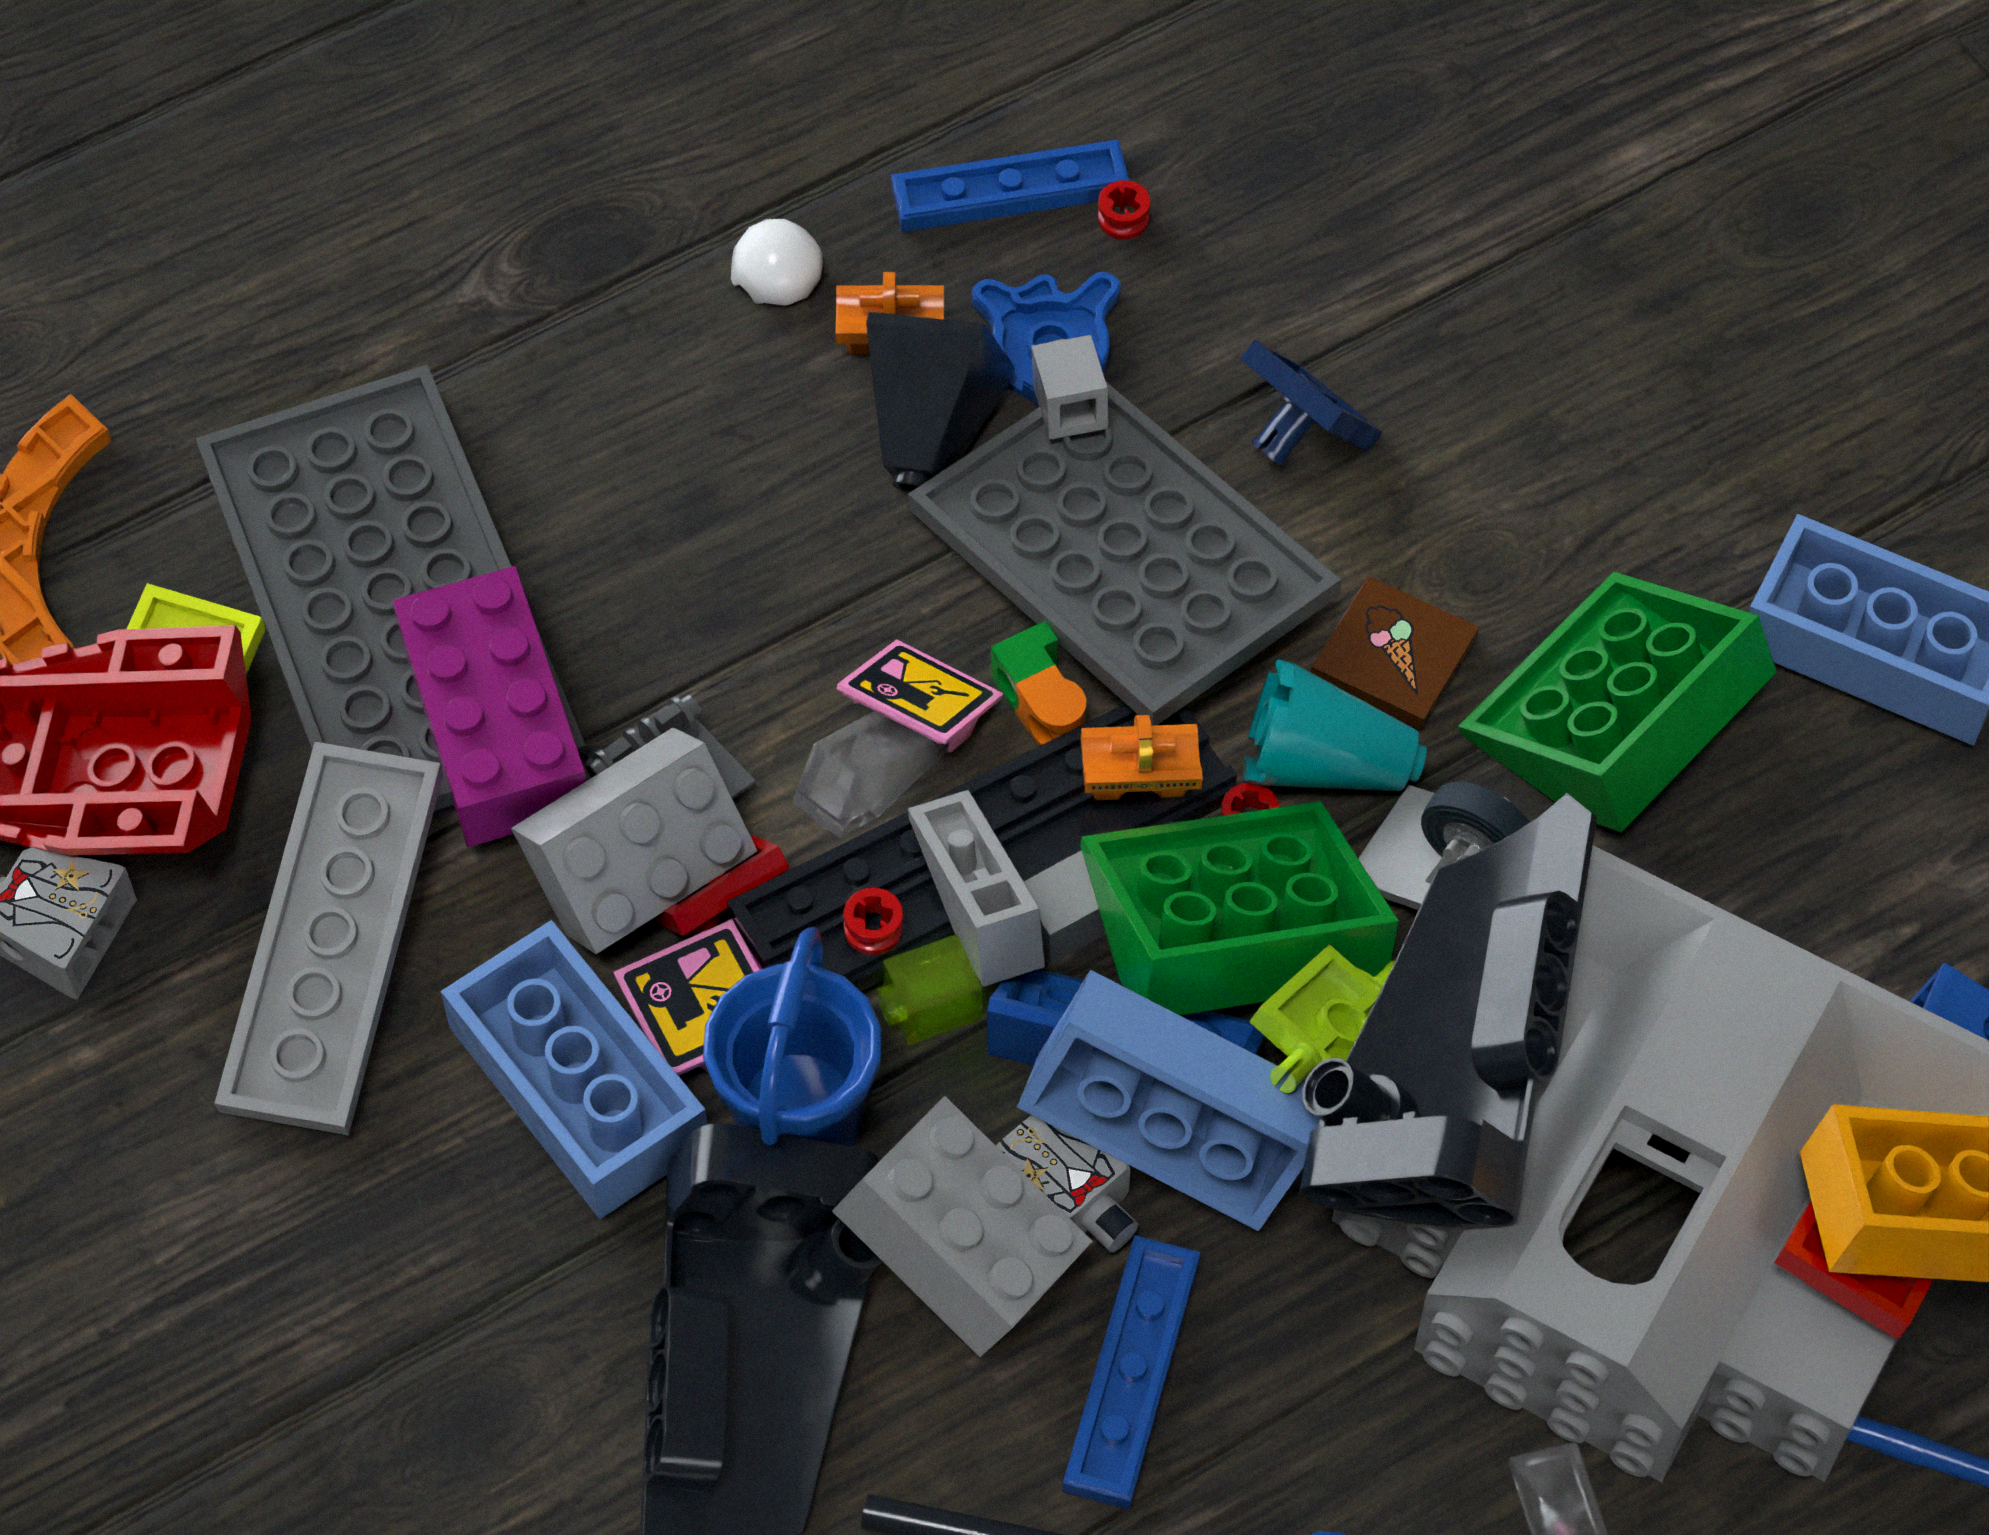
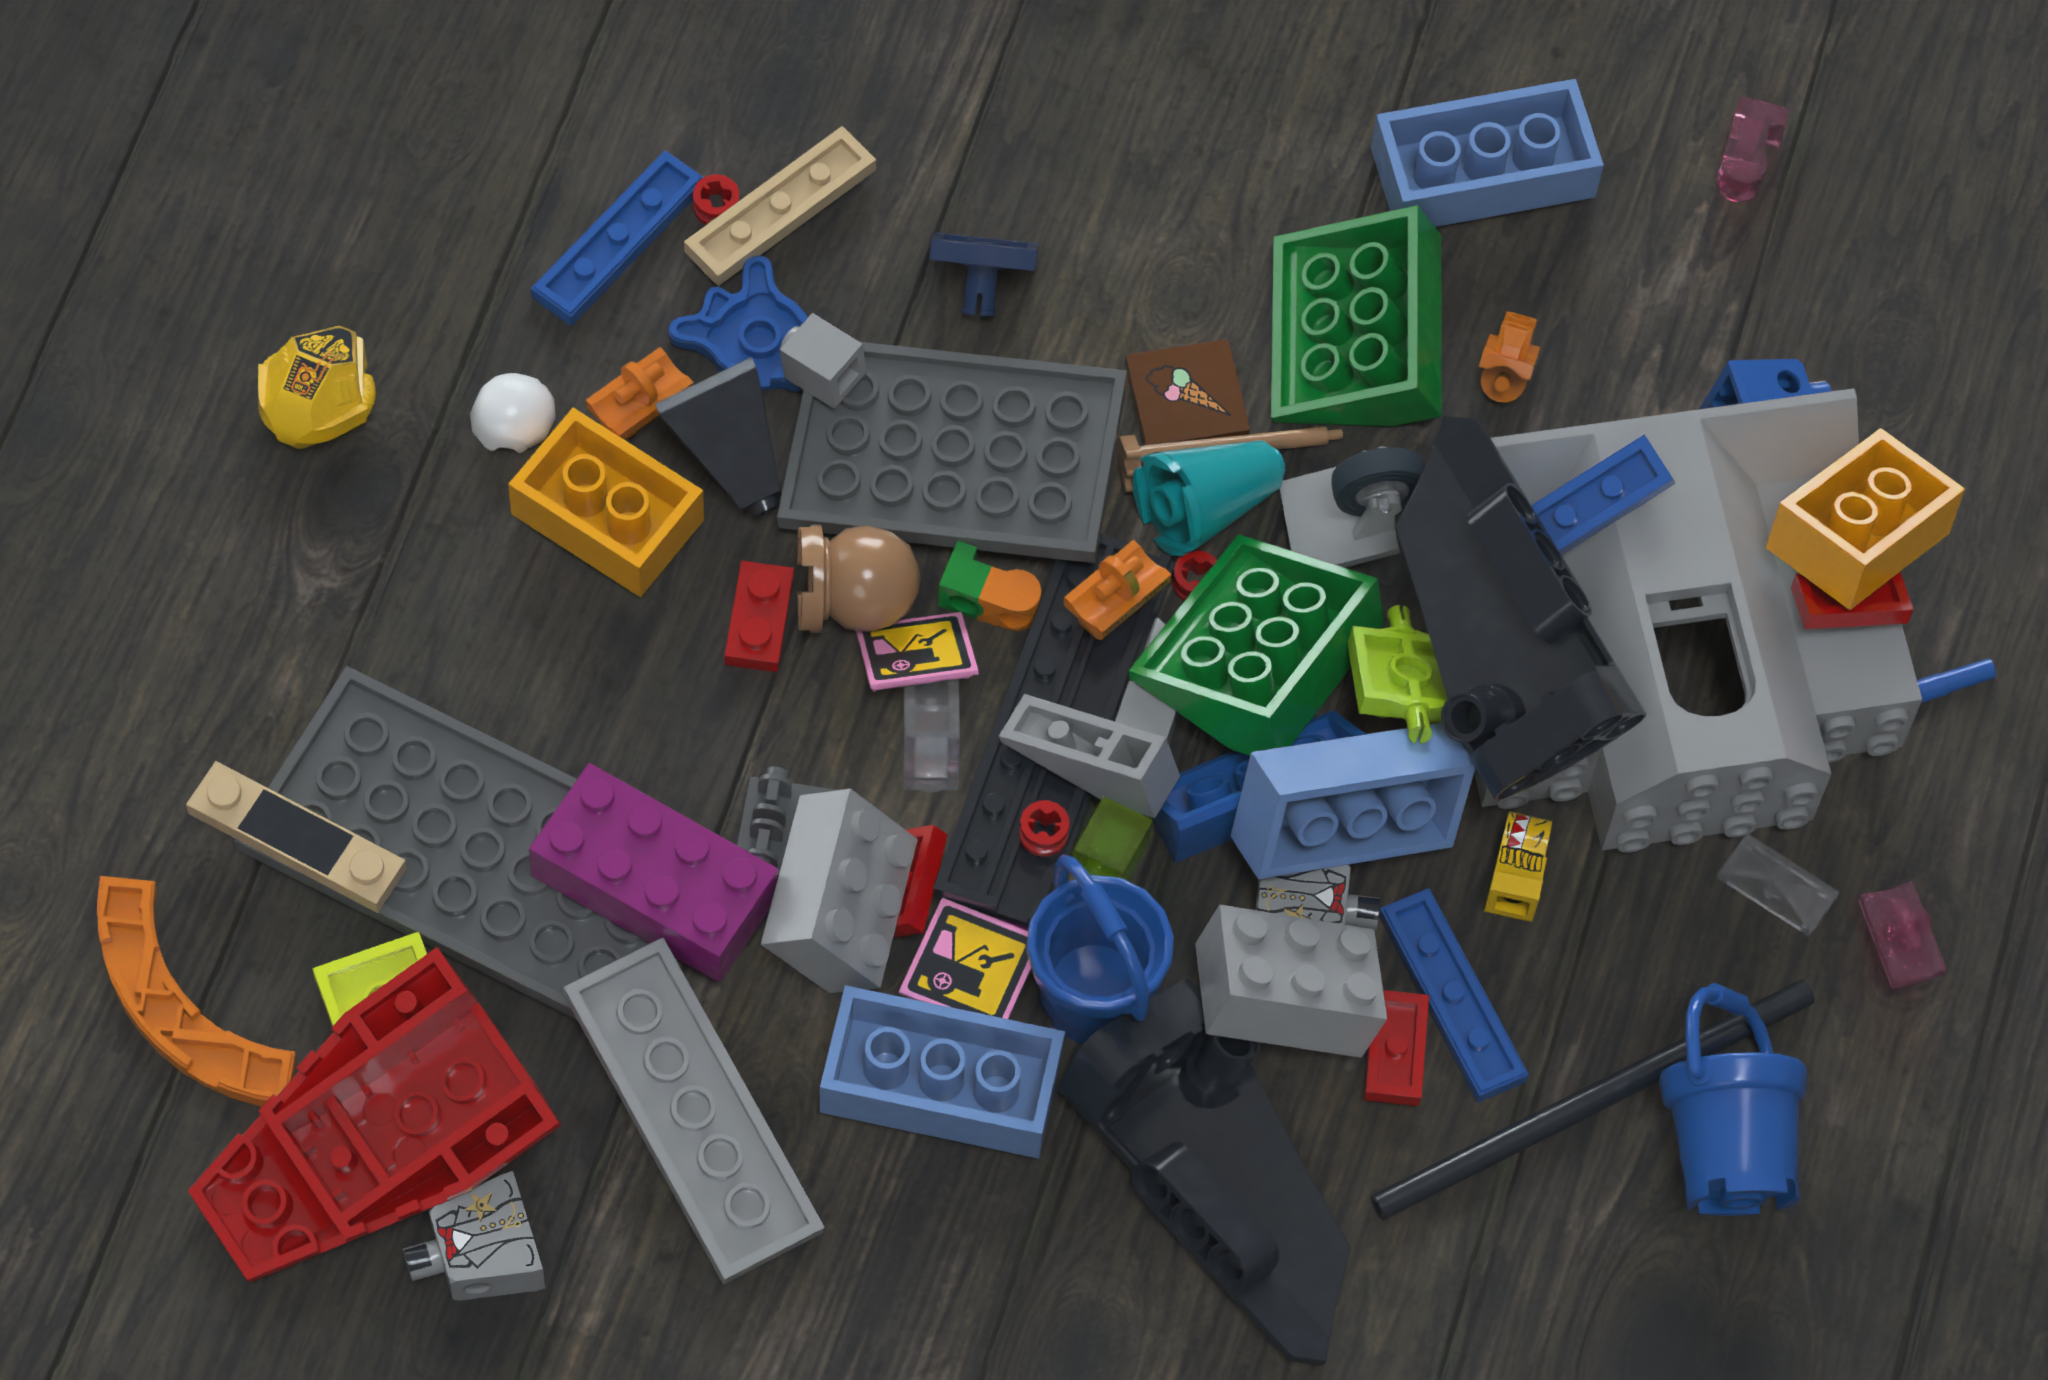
camera: 45 degrees left, 5 degrees up
none -> tan plate [186,761,407,913]
none -> yellow helmet [258,326,376,449]
none -> light orange brick [508,407,704,598]
none -> tan plate [684,126,876,286]
none -> red plate [724,561,794,673]
none -> medium nougat tile [797,525,921,633]
none -> medium nougat piece [1116,427,1343,492]
none -> red plate [1364,990,1429,1106]
none -> orange hips [1479,311,1541,403]
none -> yellow leg [1484,811,1552,922]
none -> blue plate [1531,434,1675,555]

